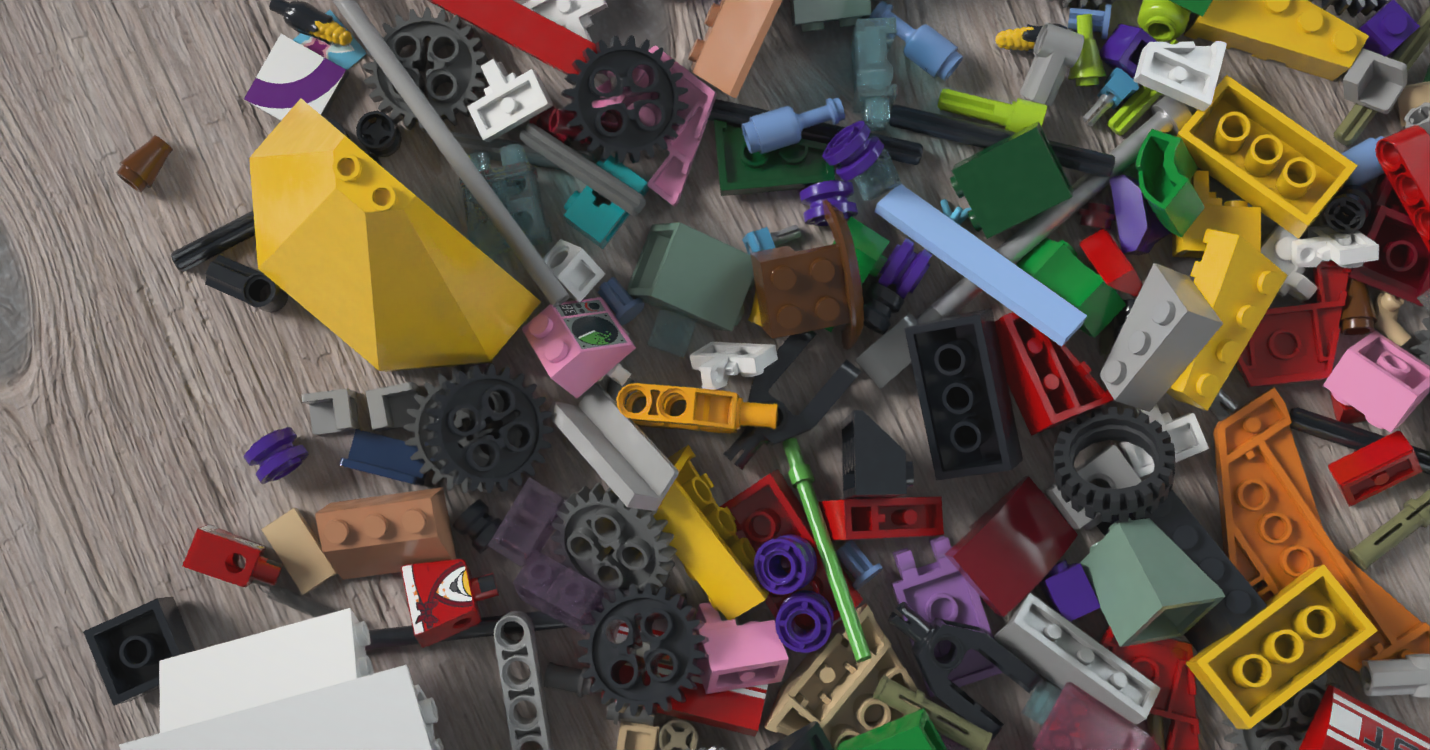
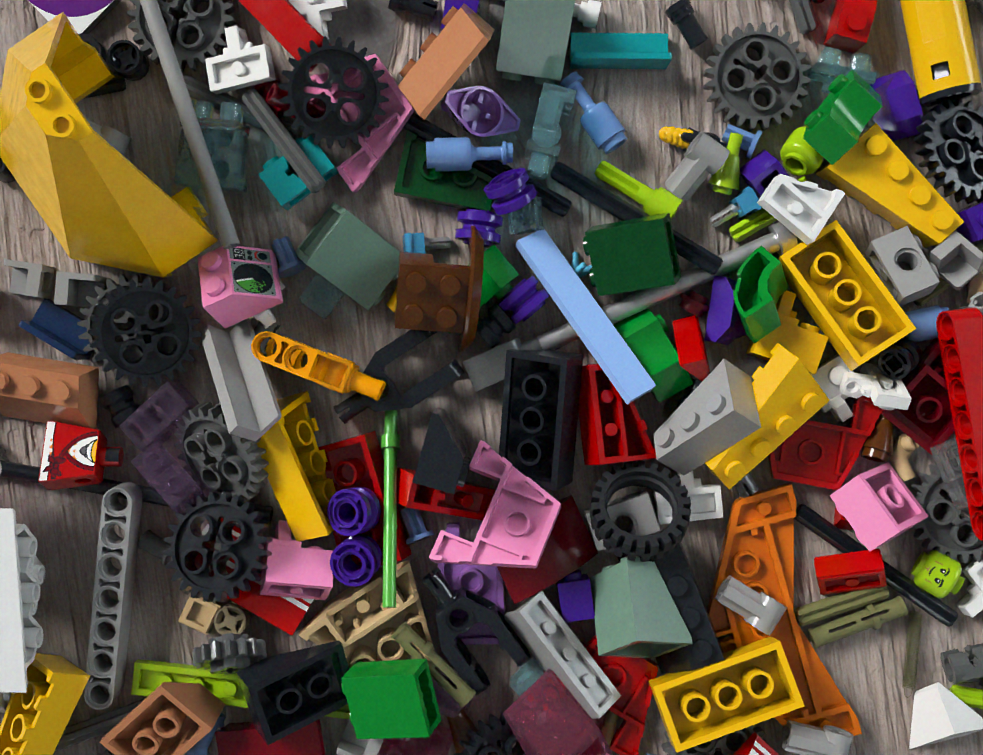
camera: 25 degrees right, 5 degrees up
white brick [543,239,605,302] -> none
white hinge [690,342,778,390] -> none
none -> bright pink wing [429,440,561,568]
none -> medium lavender hat [441,86,521,137]
none -> light grey piece [715,575,787,636]
none -> olive axle [794,586,890,626]
none -> light grey brick [865,226,940,307]

